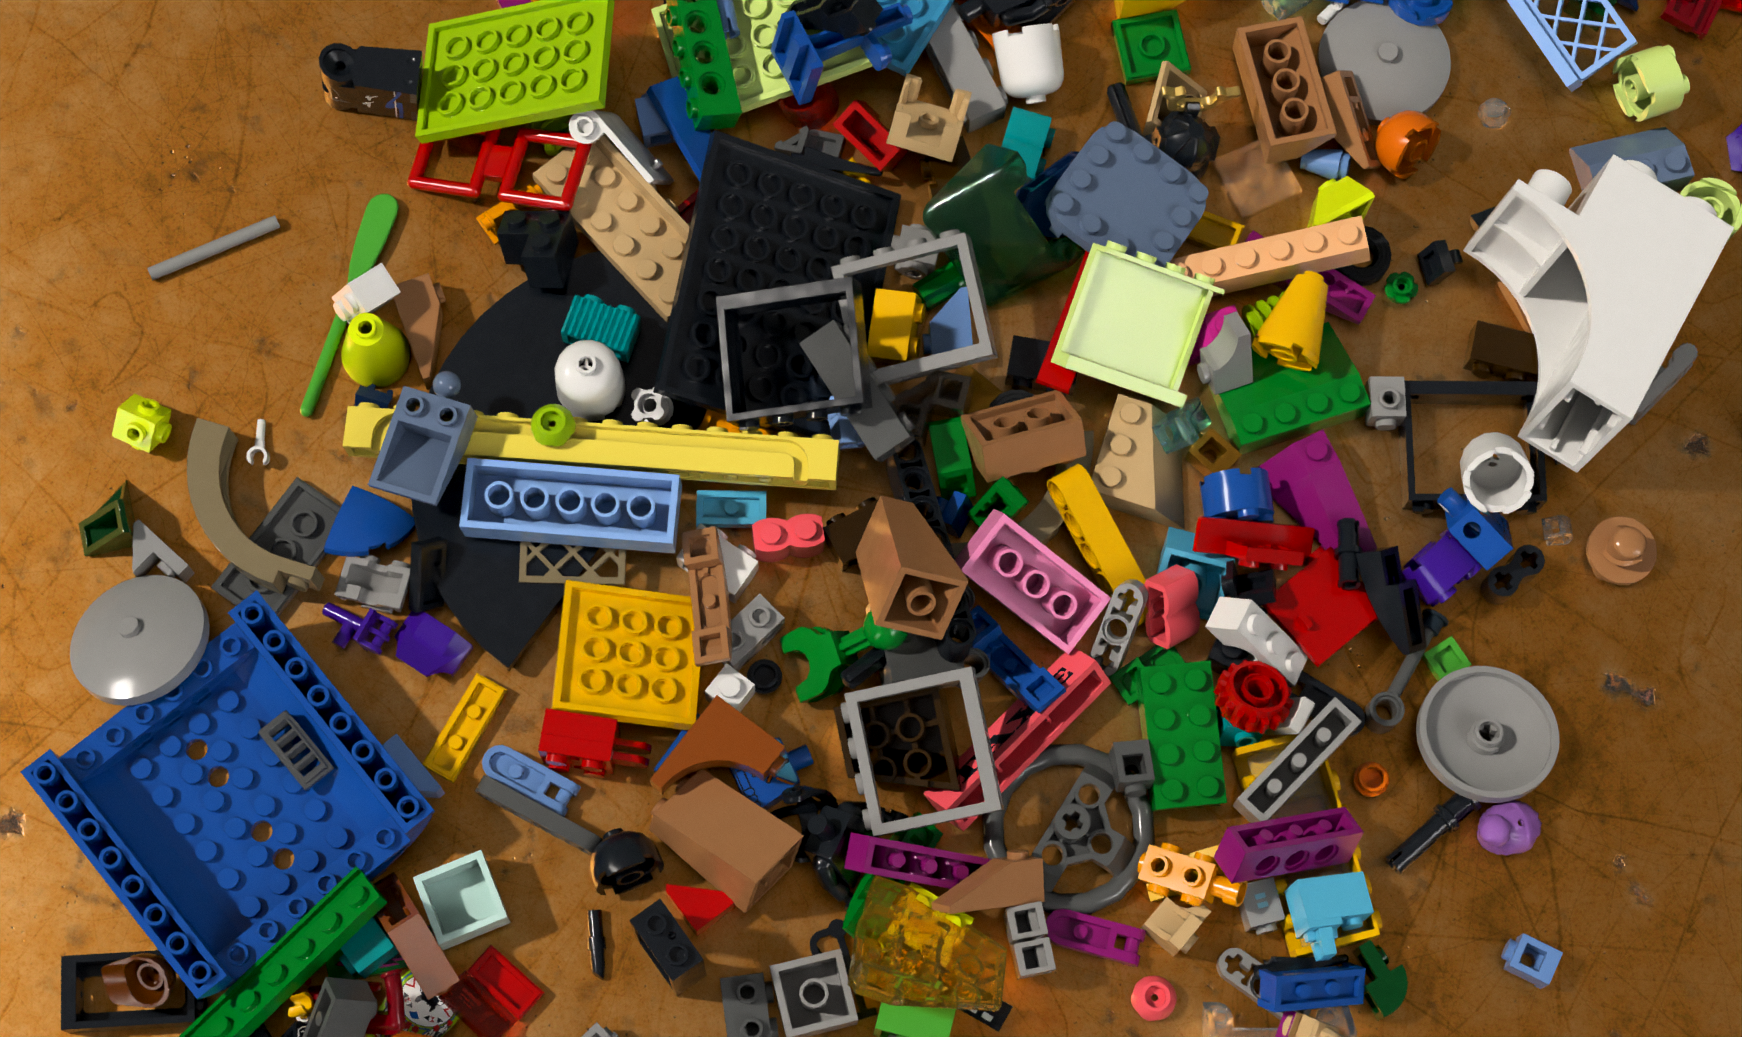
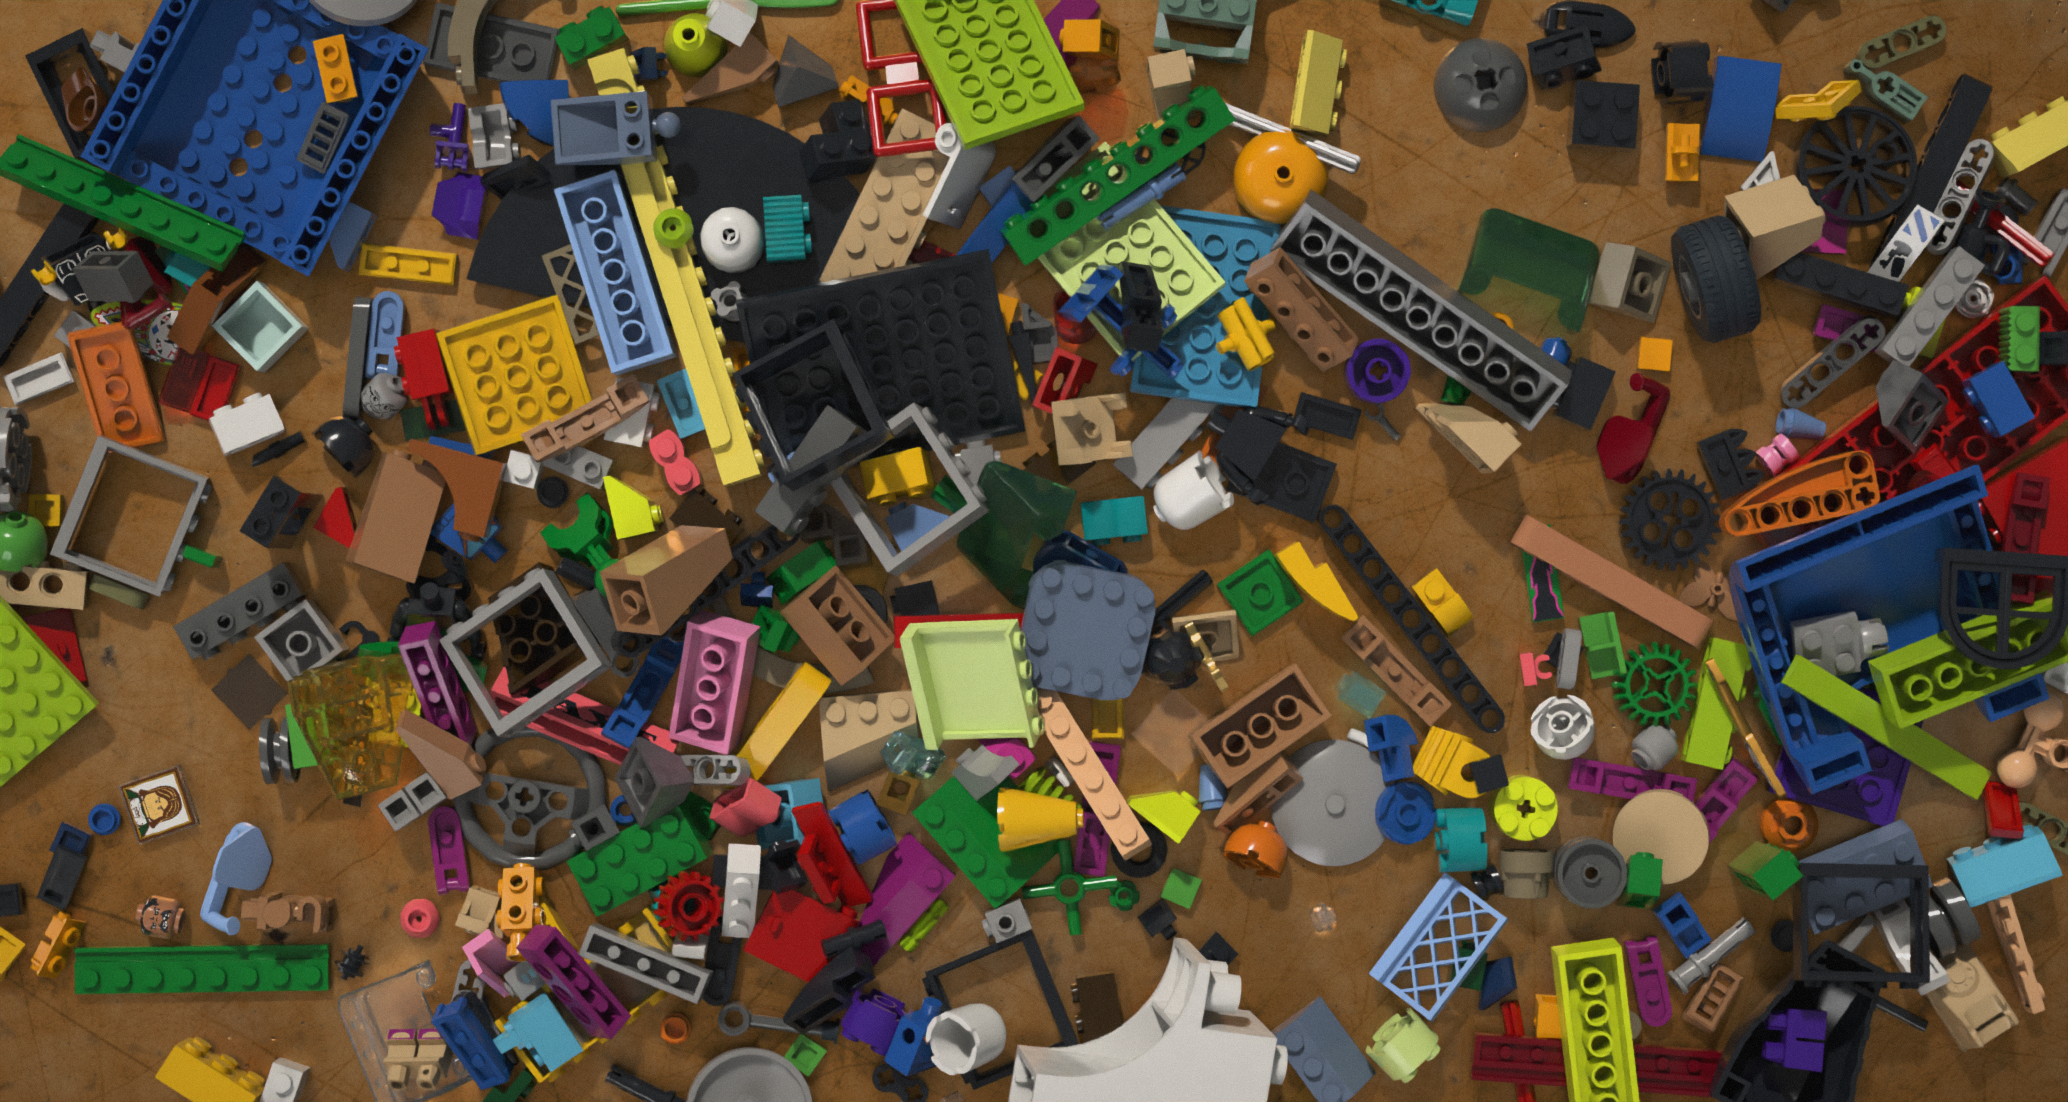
camera: 70 degrees right, 15 degrees up
none -> light grey hips [90,30,139,73]
none -> white brick [209,393,285,457]
none -> light orange hinge [313,34,358,104]
none -> light grey head [361,373,409,420]
none -> clear green tile [400,400,466,441]
none -> bright pink panel [462,929,518,998]
none -> green brick [554,6,629,70]
none -> neon yellow slope [603,476,665,540]
none -> blue plate [610,795,637,826]
none -> flat silver slope [615,737,694,827]
none -> dark grey slope [772,35,839,107]
none -> lime axle [899,897,949,953]
none -> dark grey slope [1011,115,1100,203]
none -> green bar [1022,839,1118,936]
none -> white tile [1045,755,1074,787]
none -> bright green tile [1160,867,1202,909]

